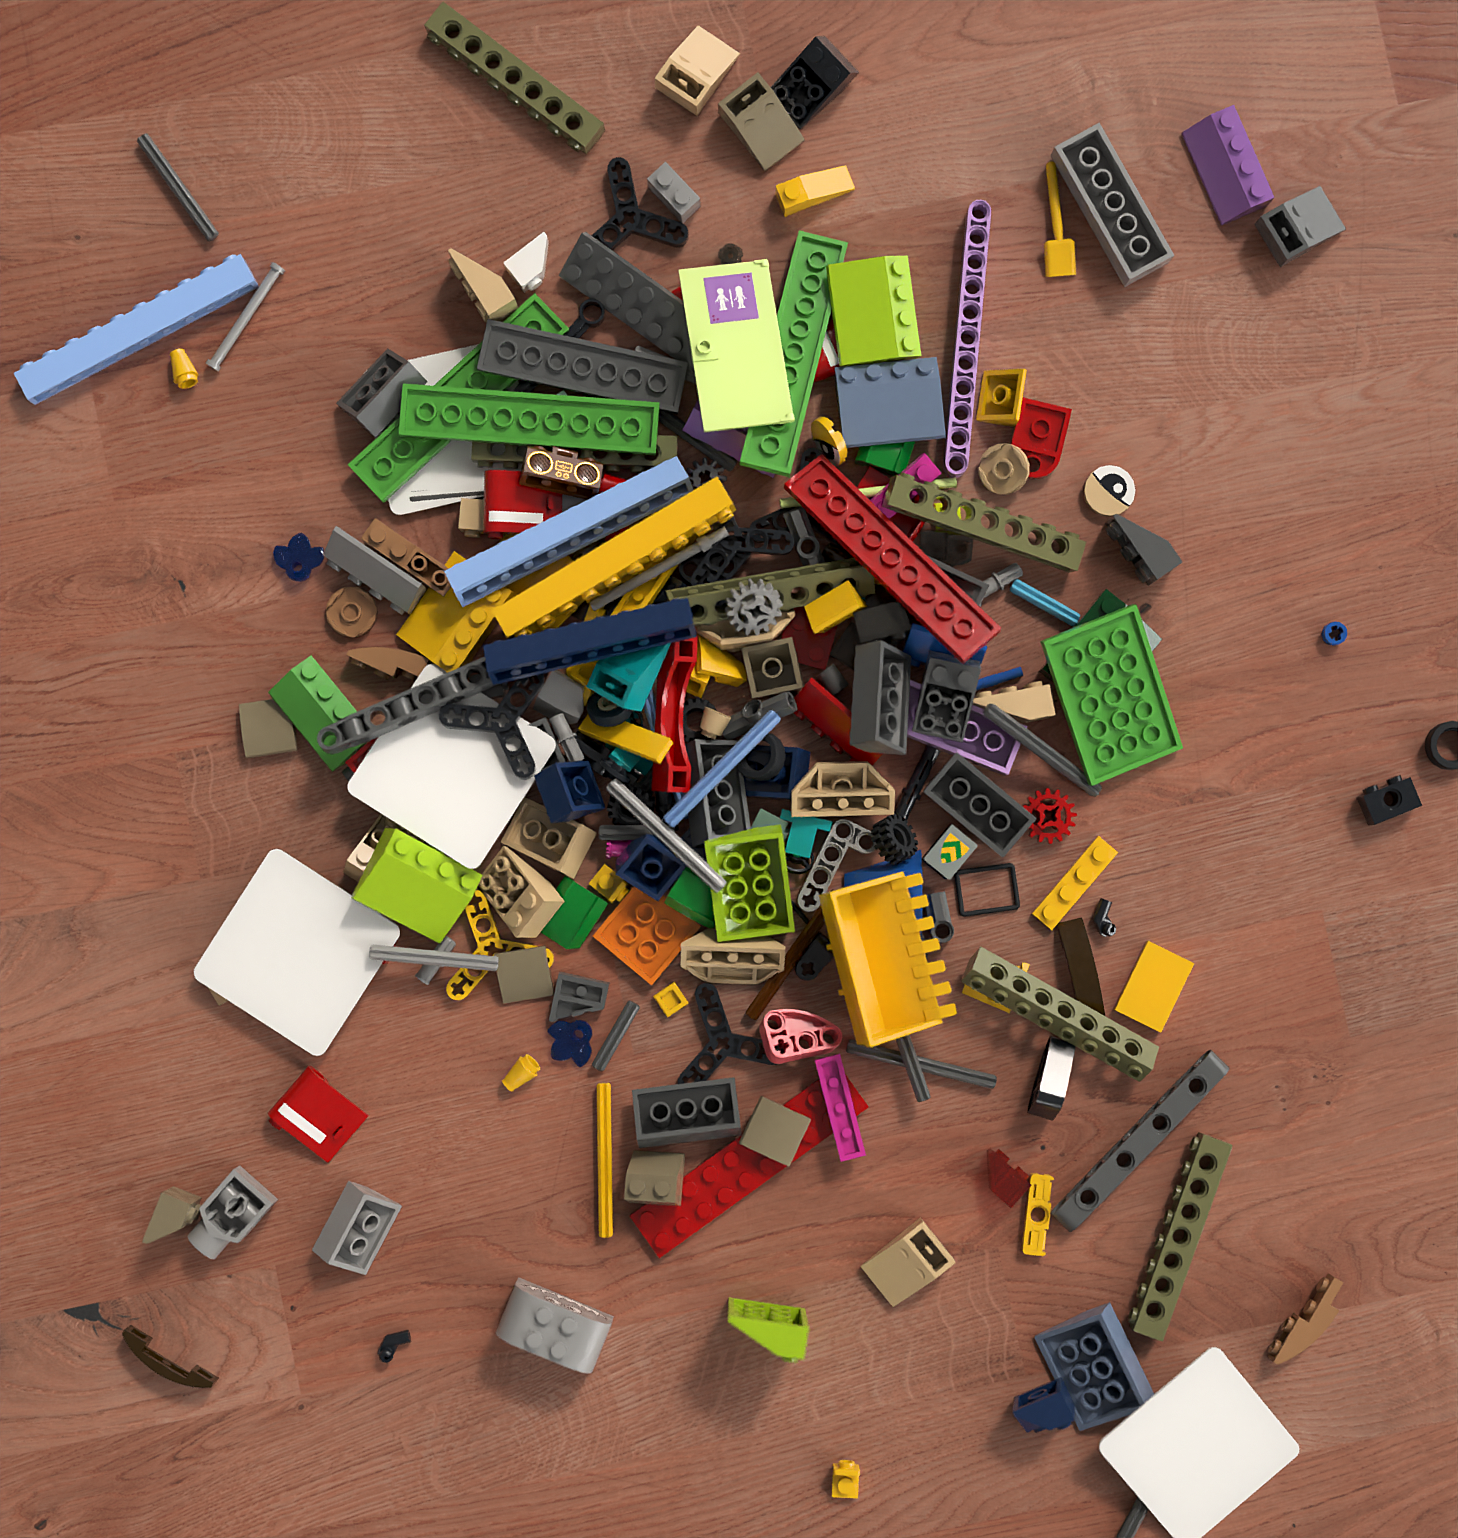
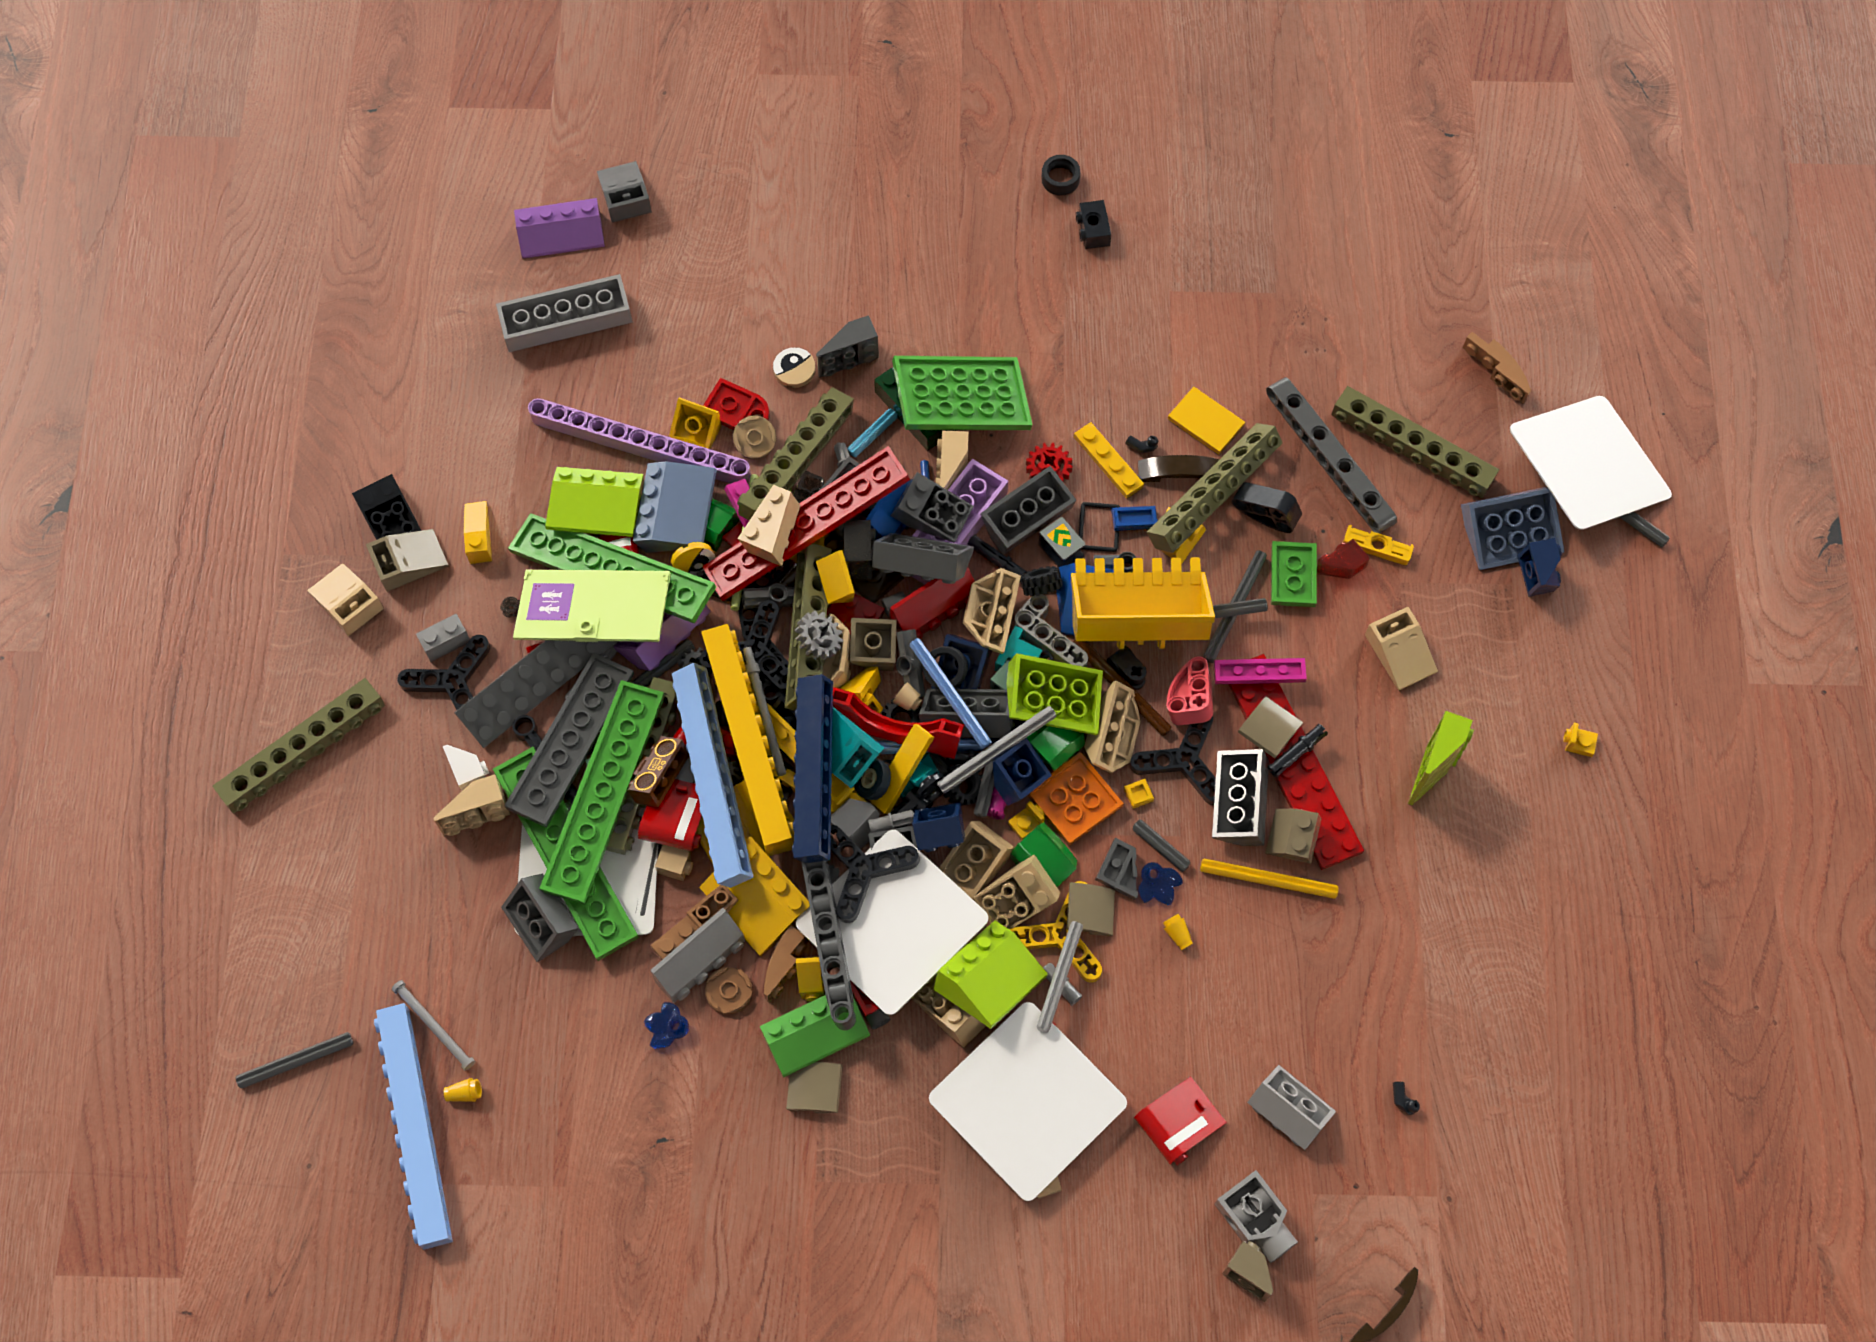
camera: 75 degrees left, 20 degrees down
light grey brick [495,1277,614,1373] -> none
dark grey axle [983,703,1102,797] -> none
yellow piece [1044,161,1076,277] -> none
blue bush [1321,622,1348,646] -> none
none -> tan wedge [737,485,800,566]
none -> yellow slope [796,957,825,1002]
none -> blue tile [1111,506,1158,531]
none -> black pin [1267,724,1328,778]
none -> bright green plate [1271,541,1317,607]

